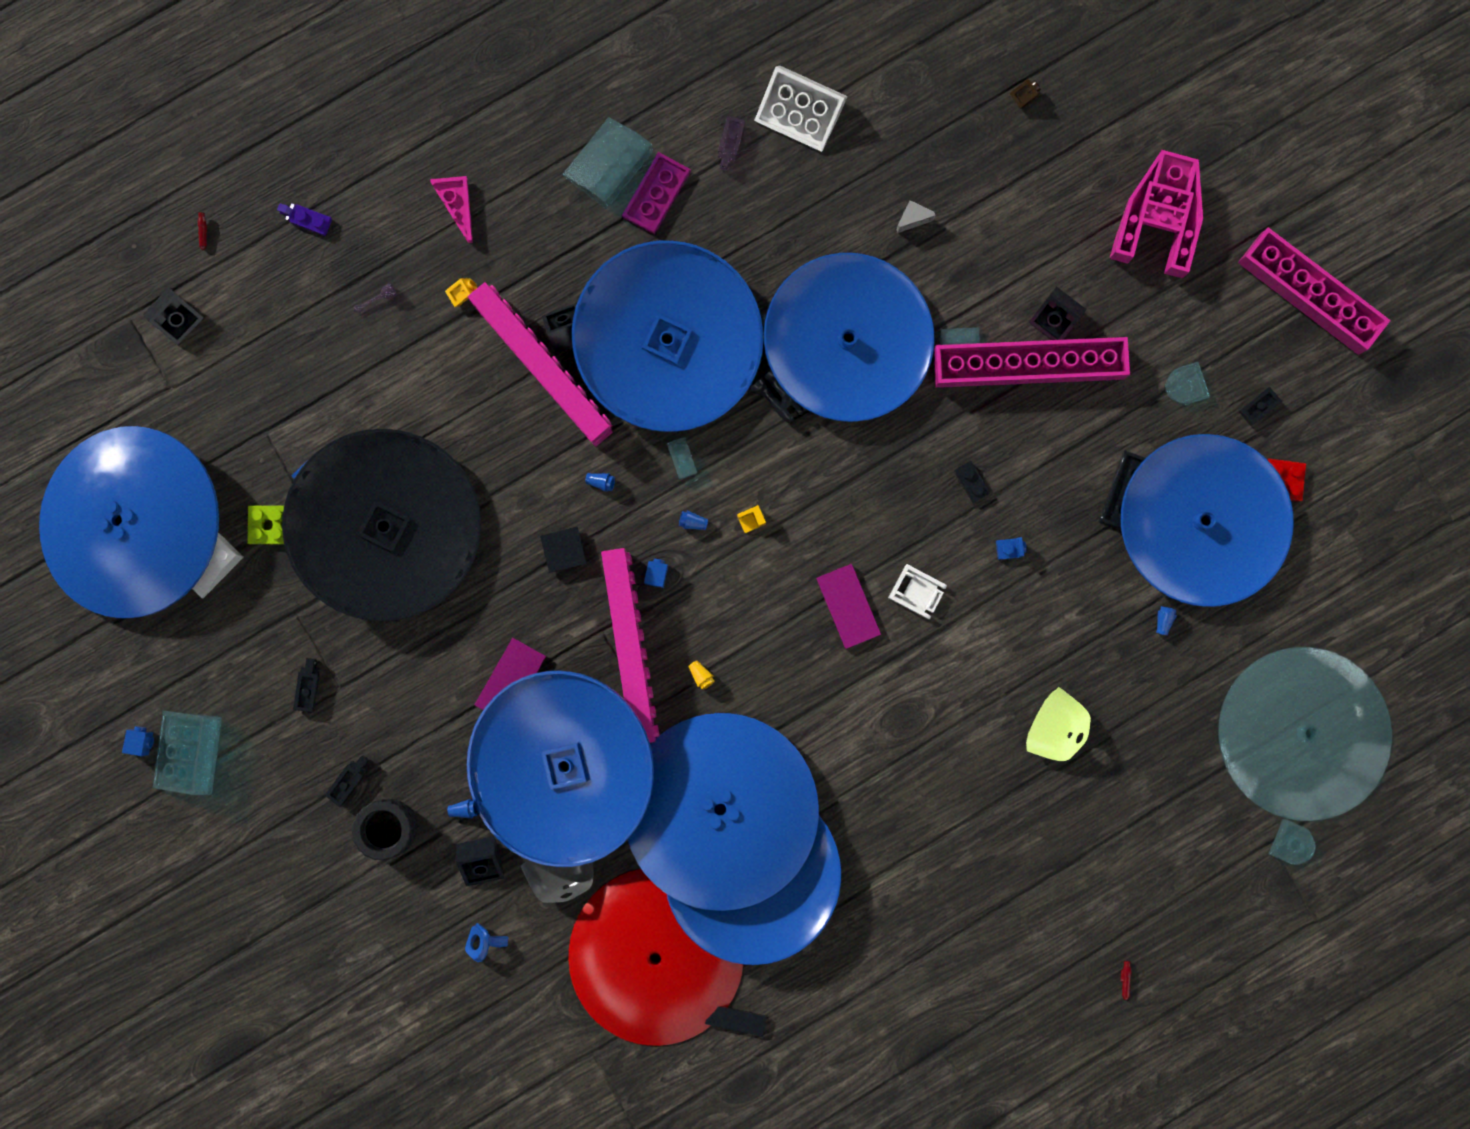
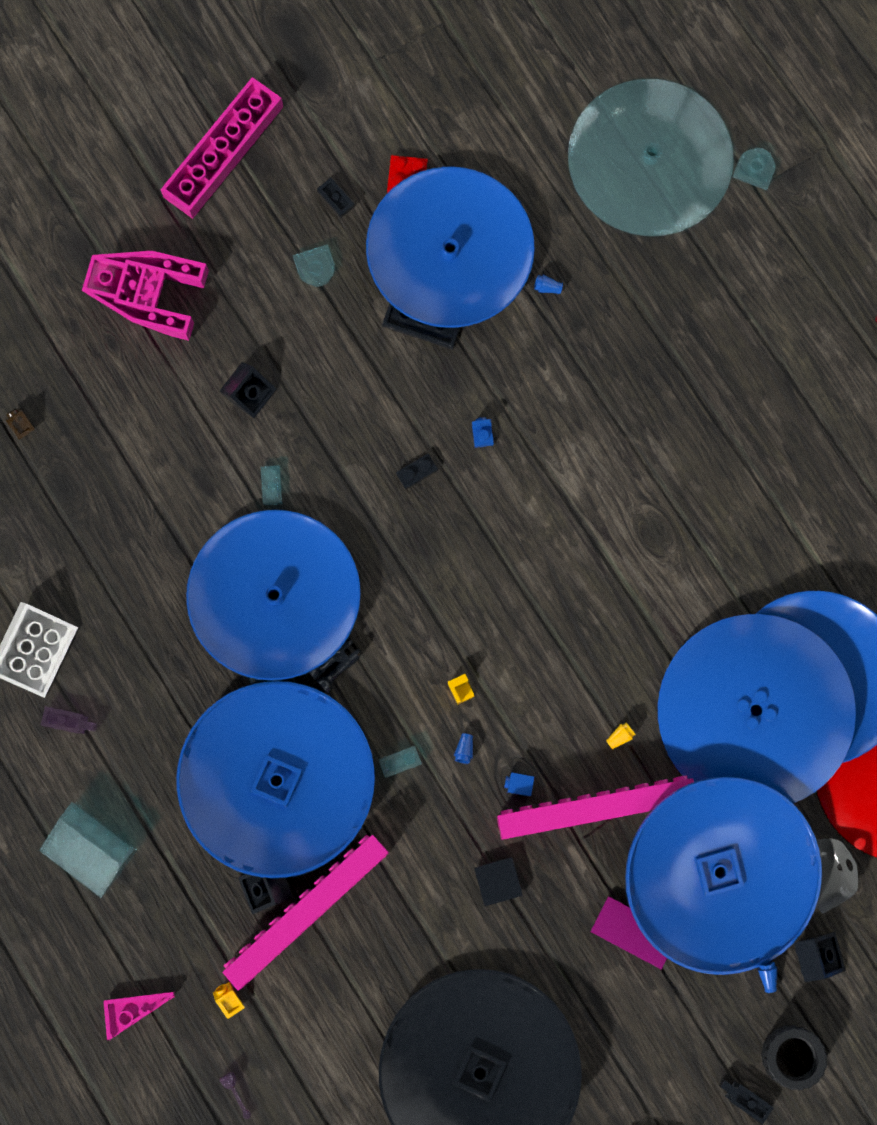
camera: 90 degrees left, 5 degrees down
blue cone [585,473,615,492] -> none
magenta tile [622,152,691,235] -> none
magenta tile [816,564,881,649] -> none
white container [888,564,947,619] -> none
light grey slope [896,201,935,233] -> none
dark pink brick [933,337,1130,388] -> none
yellowish green piece [1026,687,1091,761] -> none

